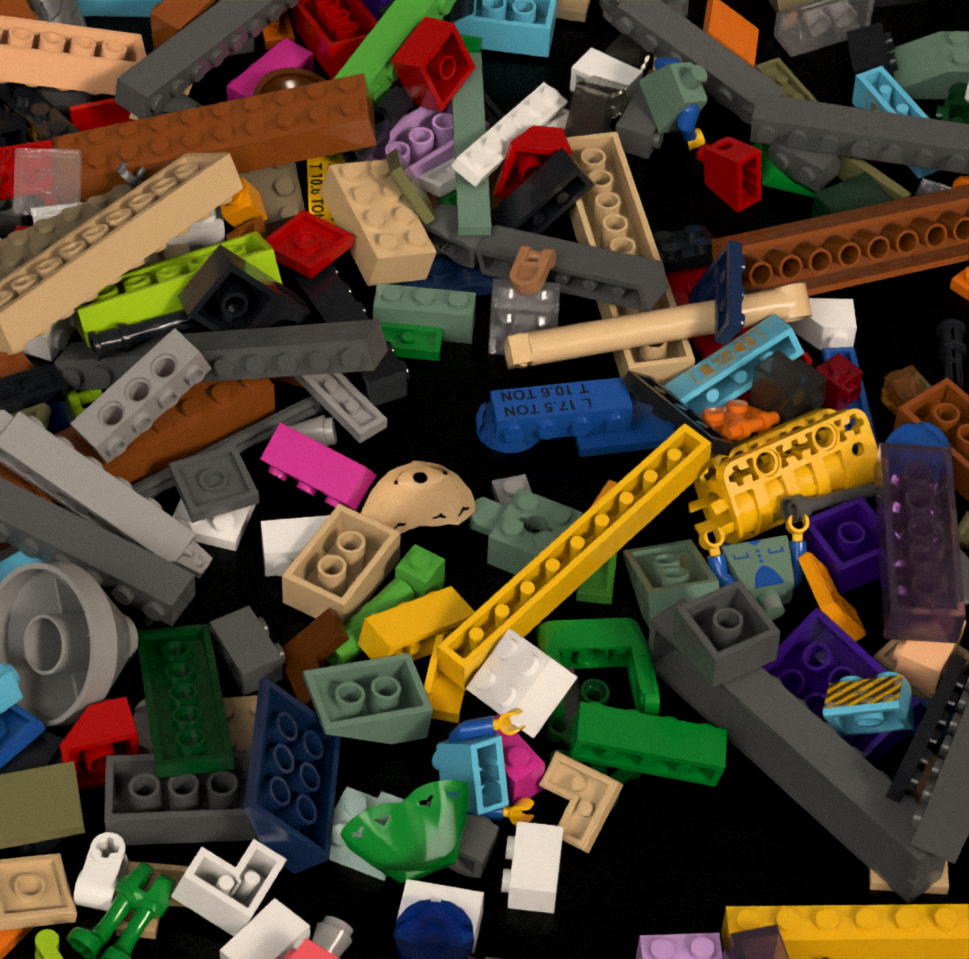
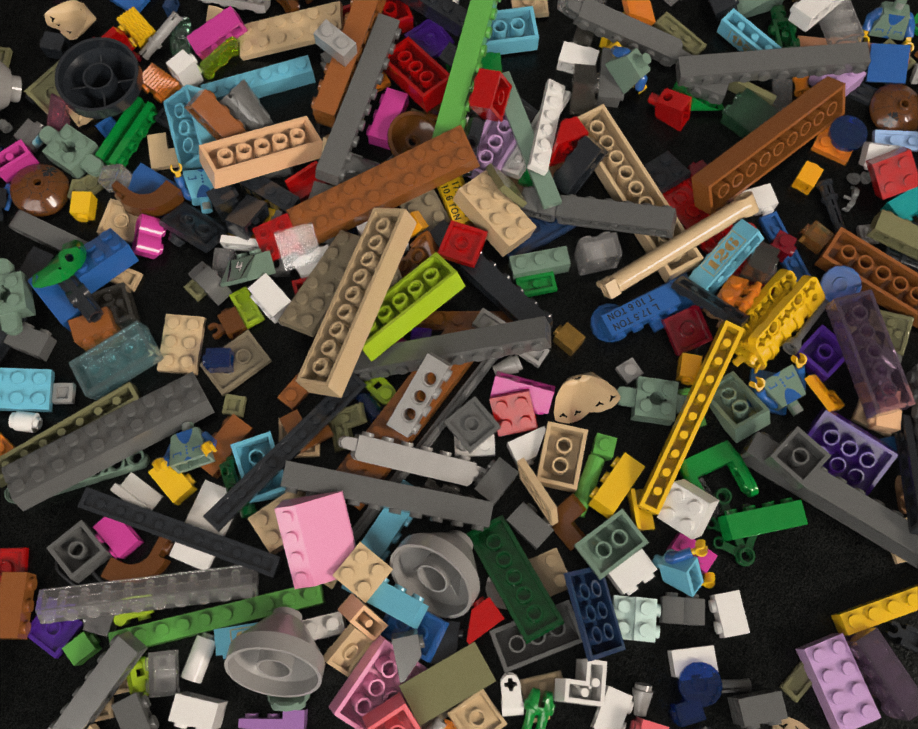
camera: 15 degrees left, 25 degrees up
black pin [87,309,194,361] -> none
dark grey piece [116,161,147,187] -> none
black brick [177,244,312,331] -> none
green piece [340,779,469,883] -> none
medium nougat plate [510,245,556,295] -> none
tan tile [539,751,623,854] -> none
dark blue plate [689,240,745,345] -> none
medium azure slope [823,672,914,737] -> none
none -> dark grey brick [473,457,519,506]
none -> plate [489,389,538,437]
none -> tan tile [517,457,558,526]
none -> pearl gold brick [553,322,585,356]
none -> white brick [607,549,657,596]
none -> dark red plate [661,305,714,356]
none -> light orange brick [791,161,824,195]

